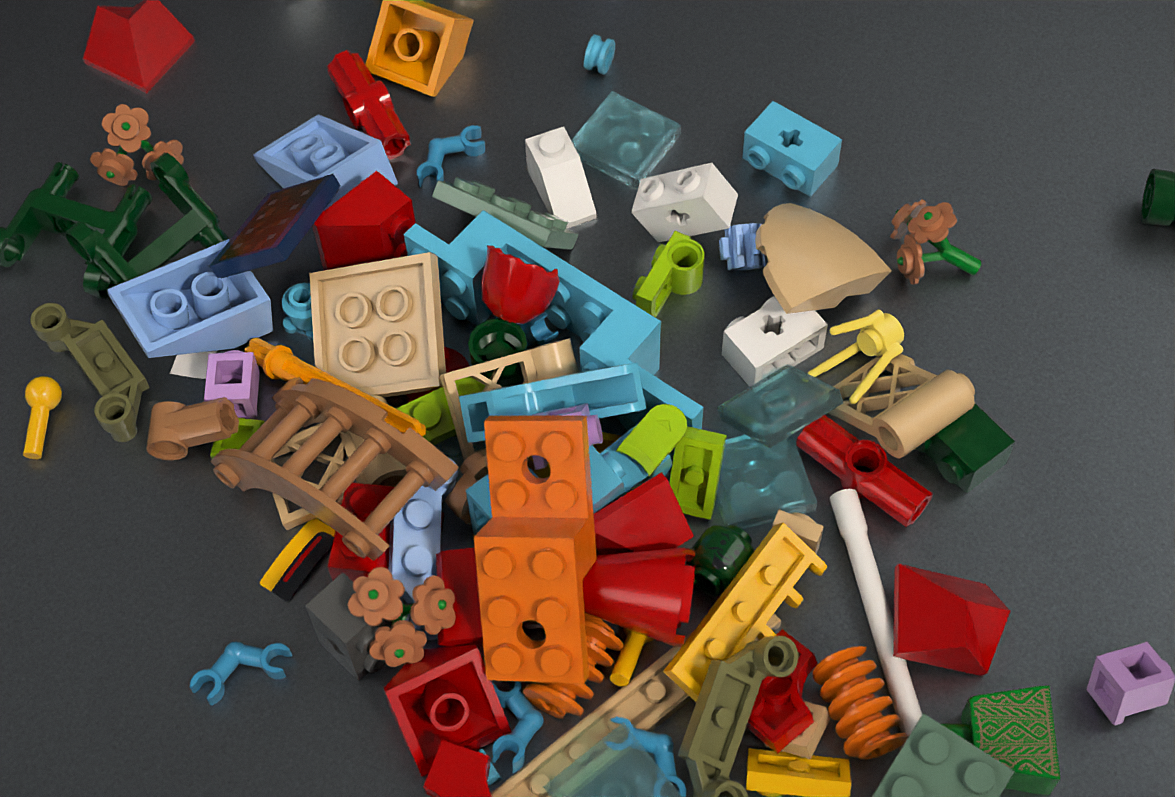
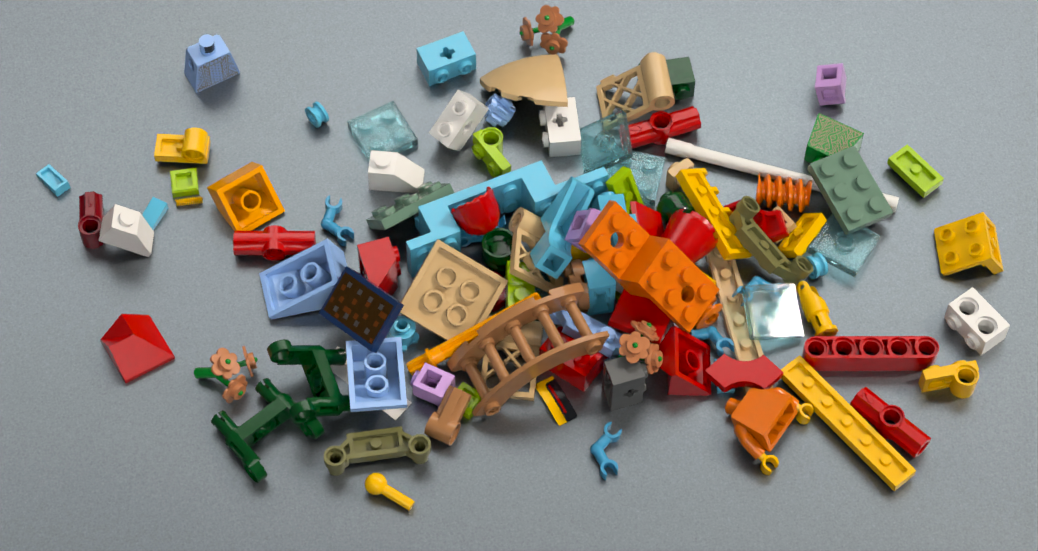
camera: 65 degrees left, 0 degrees up
lime piece [616,404,687,477] -> none
light yellow plant [807,309,904,404] -> none
red slope [893,564,1011,676] -> none

